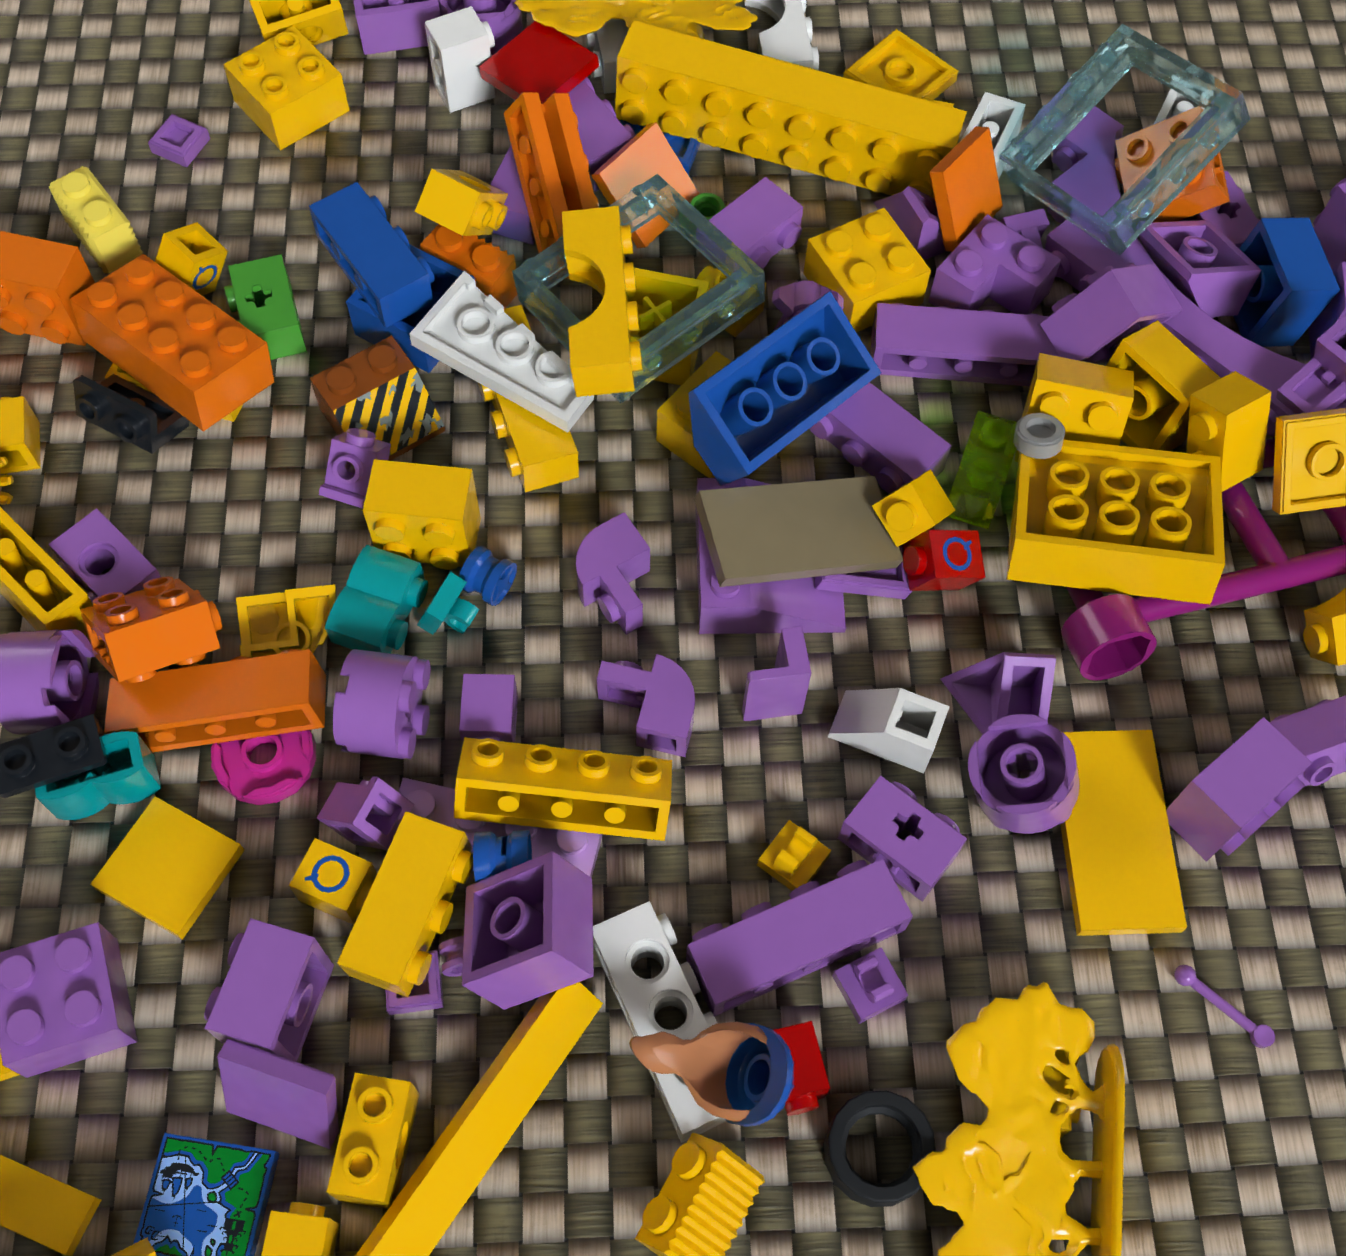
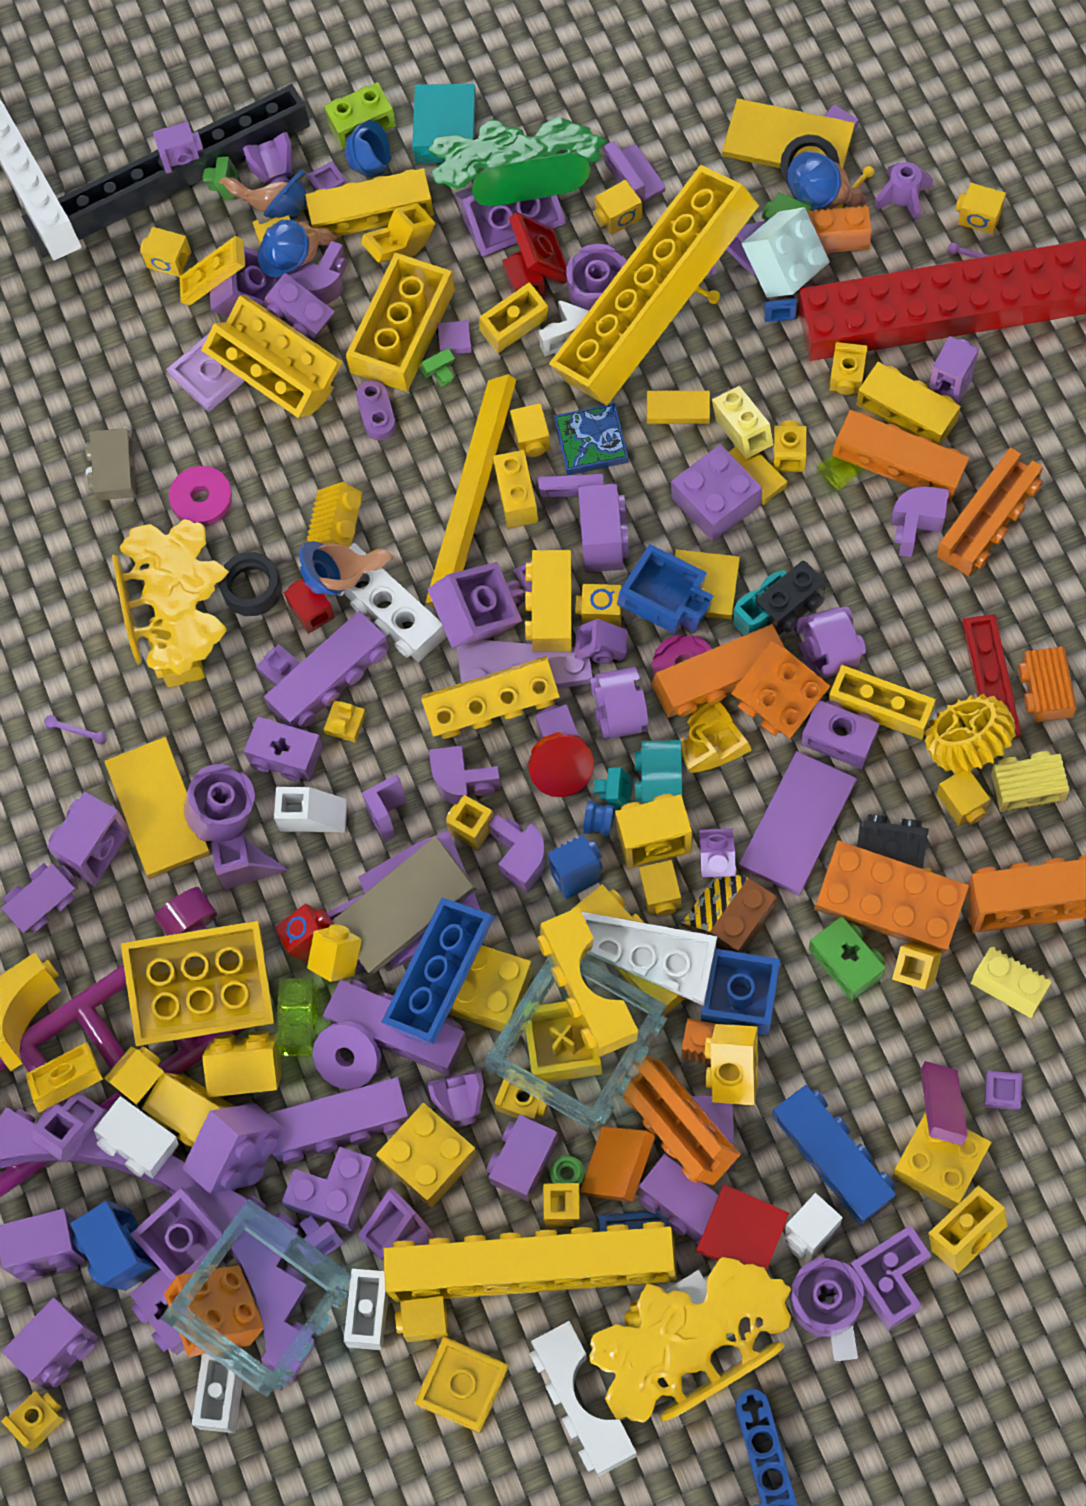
camera: 170 degrees right, 5 degrees up
blue brick [309,182,435,328] -> none
blue wheel [473,830,532,883] -> none
orange tile [929,127,1003,252] -> none
light grey tile [1013,413,1065,459] -> none
none -> white brick [94,1096,179,1179]
none -> medium lavender tile [313,1021,381,1090]
none -> yellow brick [446,795,494,851]
none -> red tile [527,732,594,797]
none -> yellow brick [543,1183,581,1227]
none -> blue brick [548,834,603,900]
none -> blue piece [617,544,714,634]
none -> yellow brick [639,860,681,916]
none -> medium lavender tile [739,751,857,896]
none -> blue brick [772,1084,896,1227]
none -> magenta tile [920,1061,968,1145]

